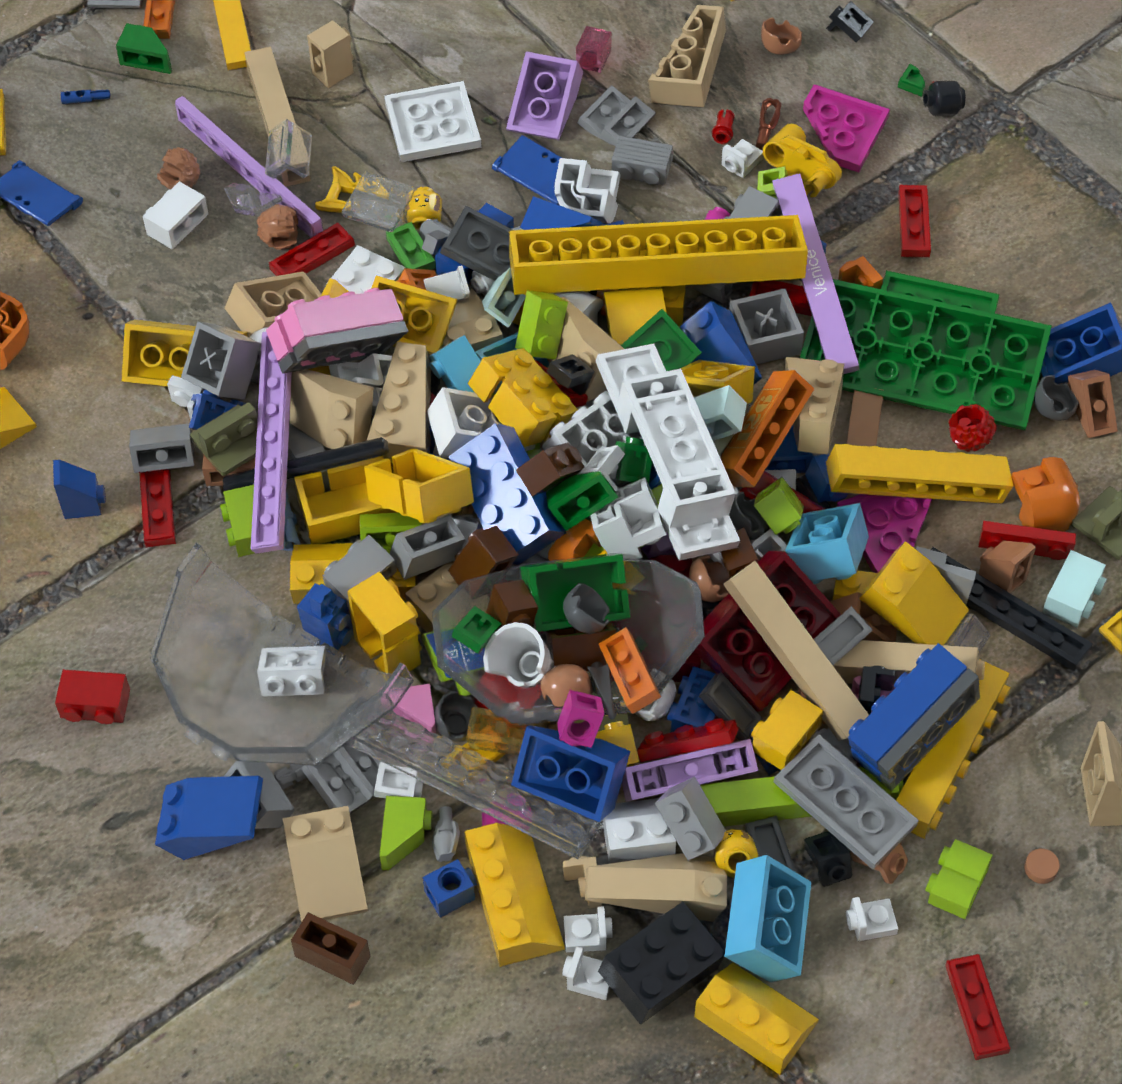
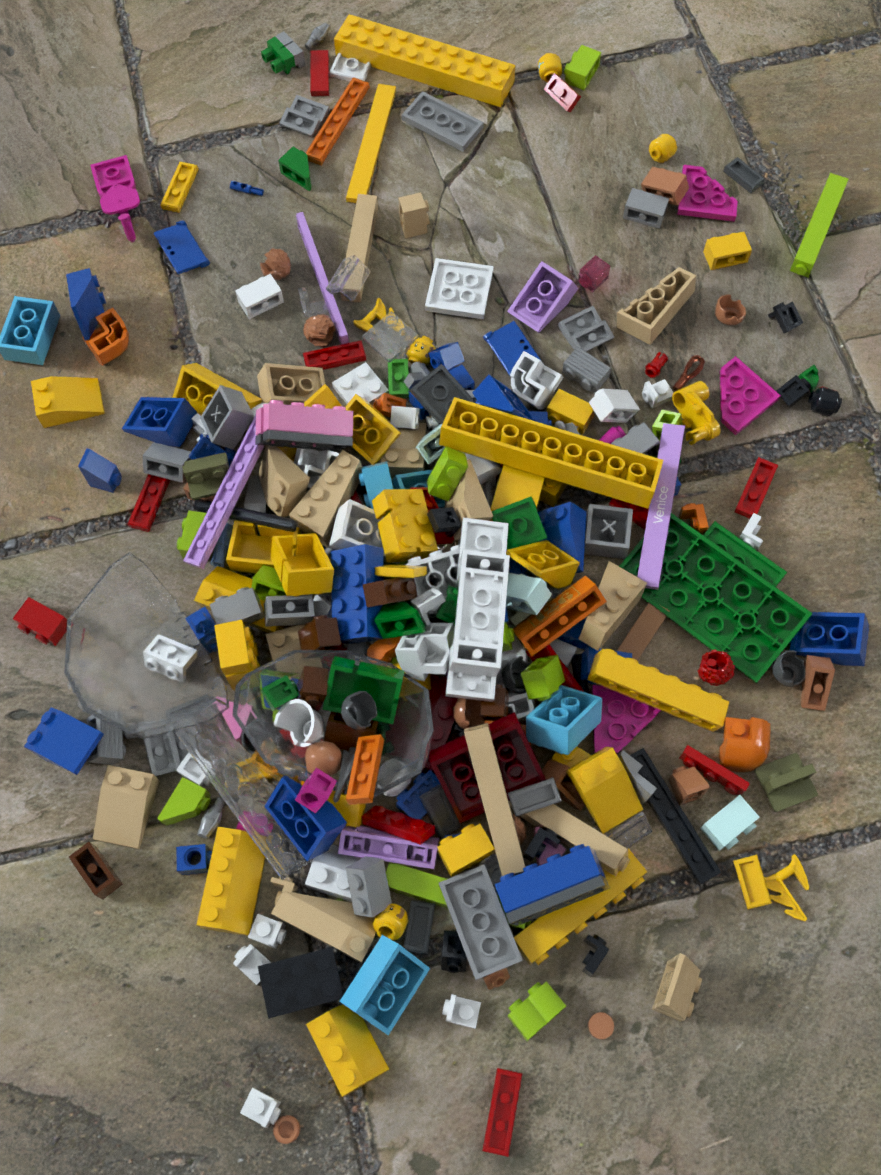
camera: 25 degrees right, 10 degrees up
none -> blue slope [122,397,197,447]
none -> yellow tile [375,564,427,578]
none -> brick [428,342,465,370]
none -> yellow brick [547,389,595,436]
none -> black bracket [582,934,609,977]
none -> white brick [589,388,640,423]
none -> white bracket [739,513,763,550]
none -> black bracket [776,375,811,408]

